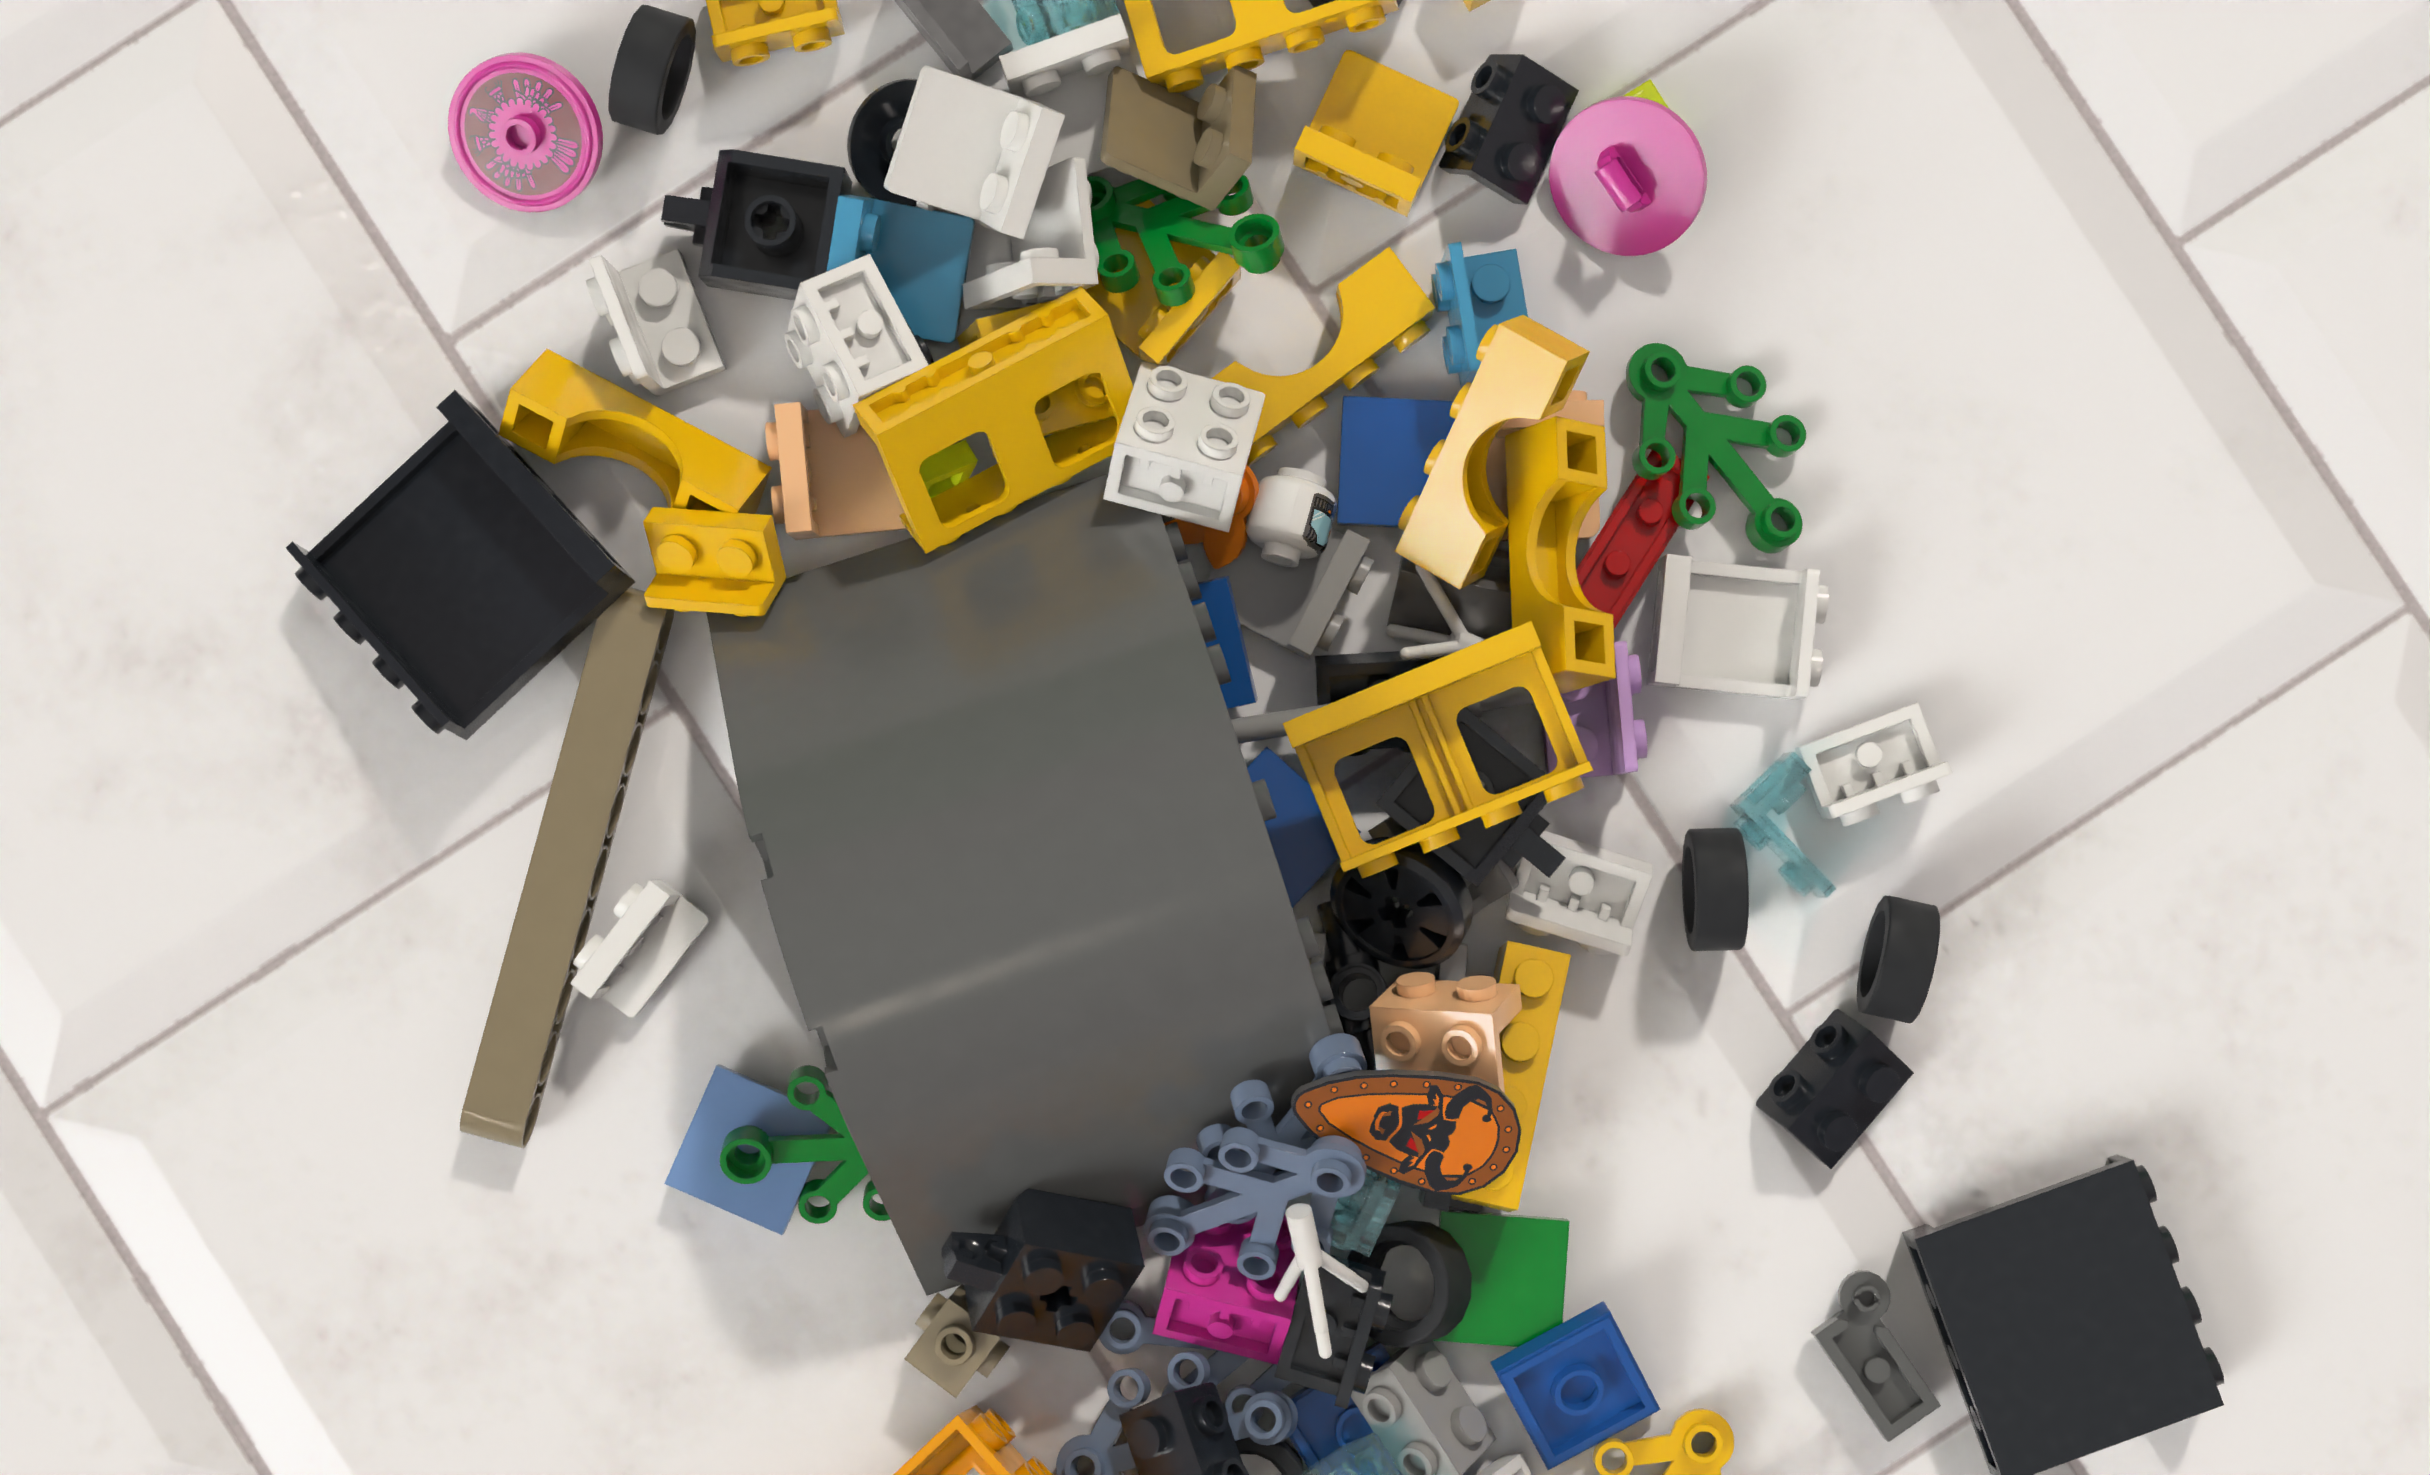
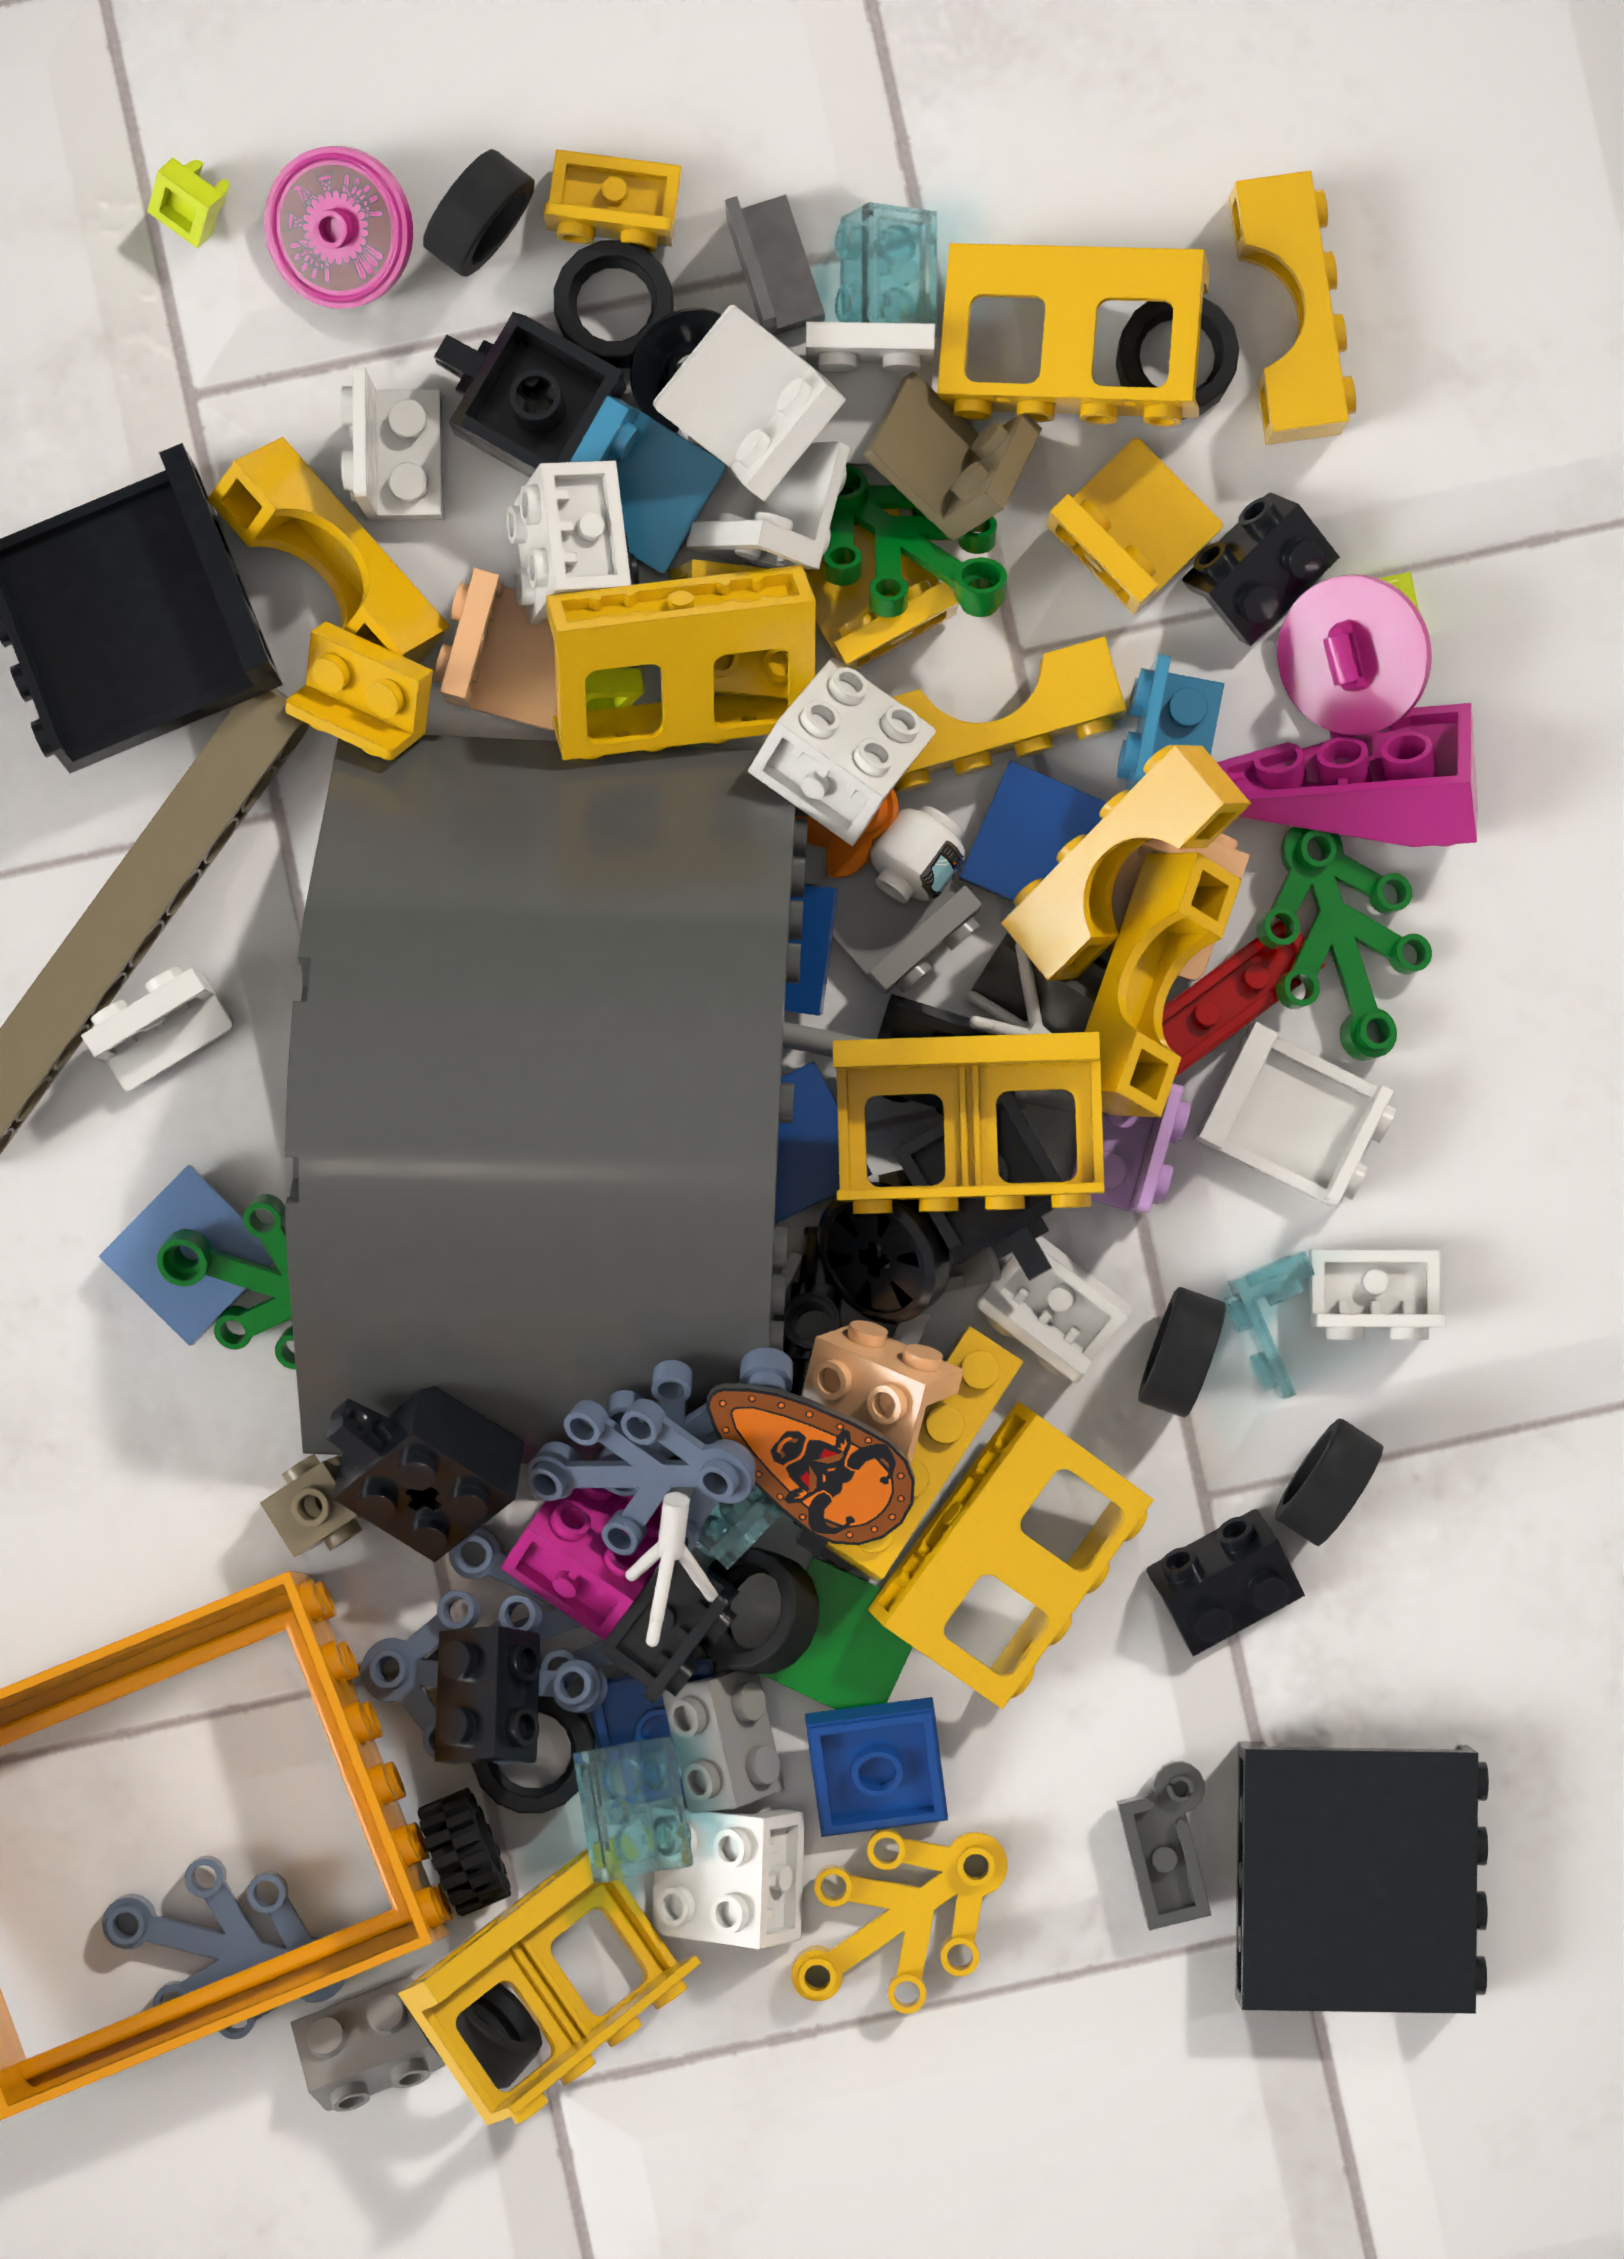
camera: 20 degrees right, 0 degrees up
none -> neon yellow tile [147,157,230,249]
none -> black tyre [553,240,674,368]
none -> yellow window [867,1401,1154,1710]
none -> dark pink wedge [1217,703,1478,847]

